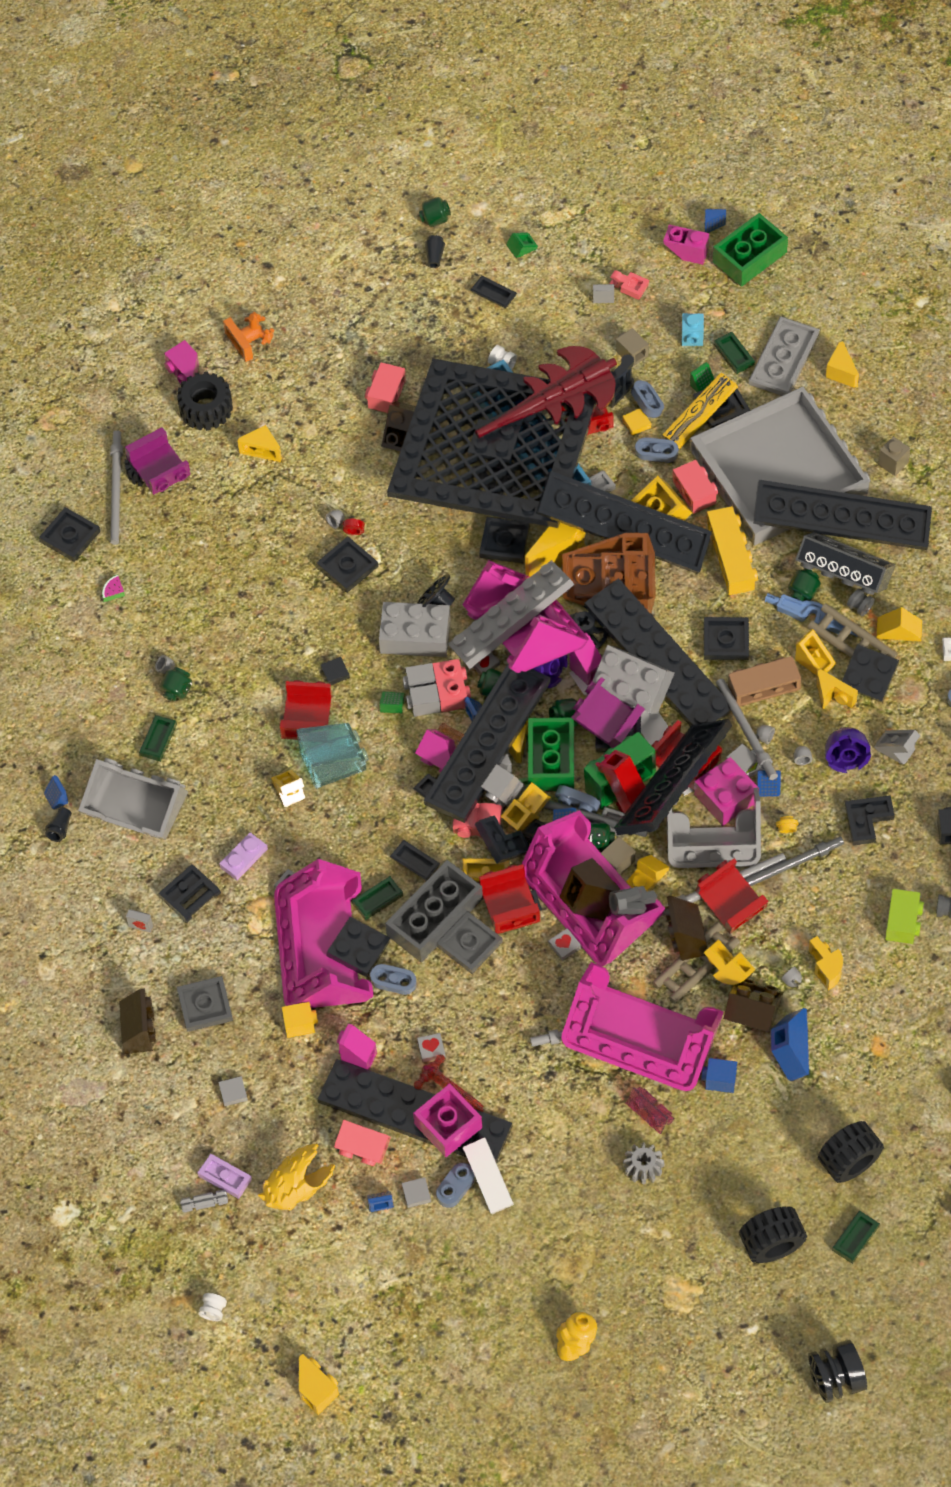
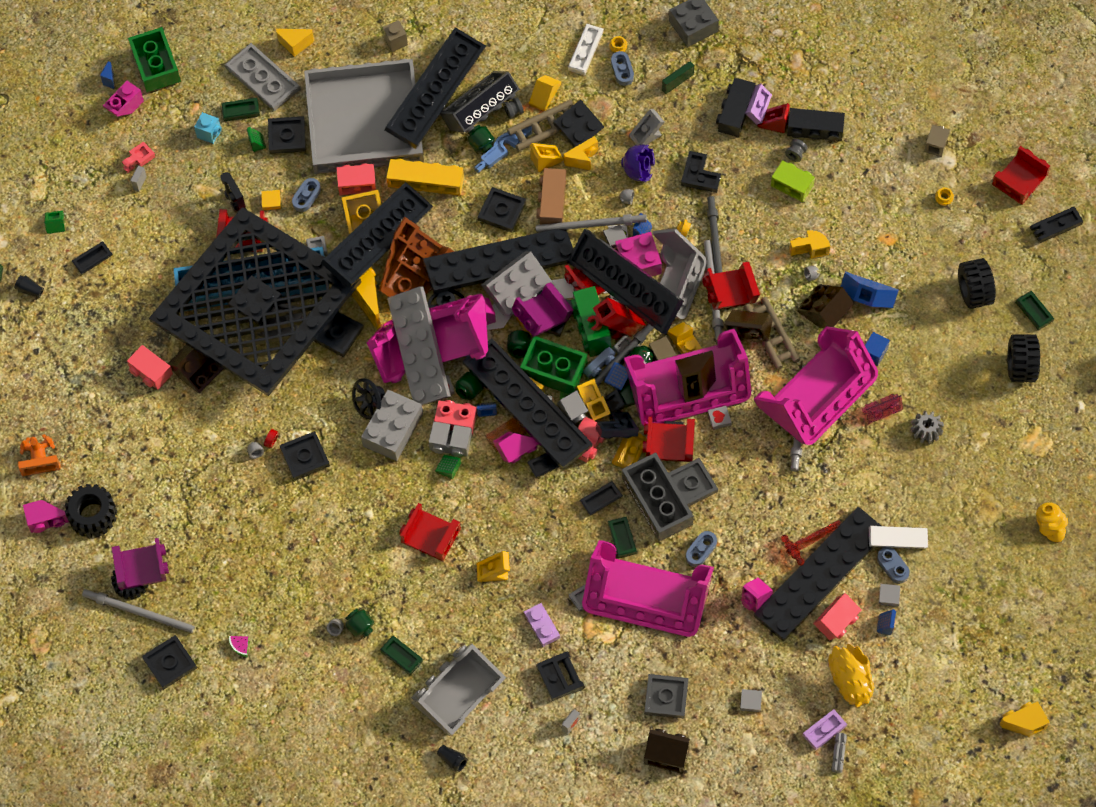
camera: 70 degrees left, 5 degrees up
blue slope [44,775,68,810] -> none
white wheel [198,1293,227,1321] -> none
yellow slope [237,425,282,462] -> none
yellow brick [282,1002,318,1038] -> none
clear light blue slope [296,723,368,789] -> none
black tile [320,657,350,685] -> none
black plate [326,917,390,978] -> none
dark pink brick [413,1084,482,1158] -> none
light grey tile [417,1033,445,1062] -> none
dark red animal [475,346,617,438] -> none
white wheel [488,345,517,370] -> none
dark grey rock [609,886,658,915] -> none
dark tan brick [616,328,649,366] -> none
sand blue plate [631,380,664,418] -> none
yellow tile [663,372,738,449] -> none
yellow brick [704,939,756,985] -> none
light grey hinge [756,725,775,744] -> none

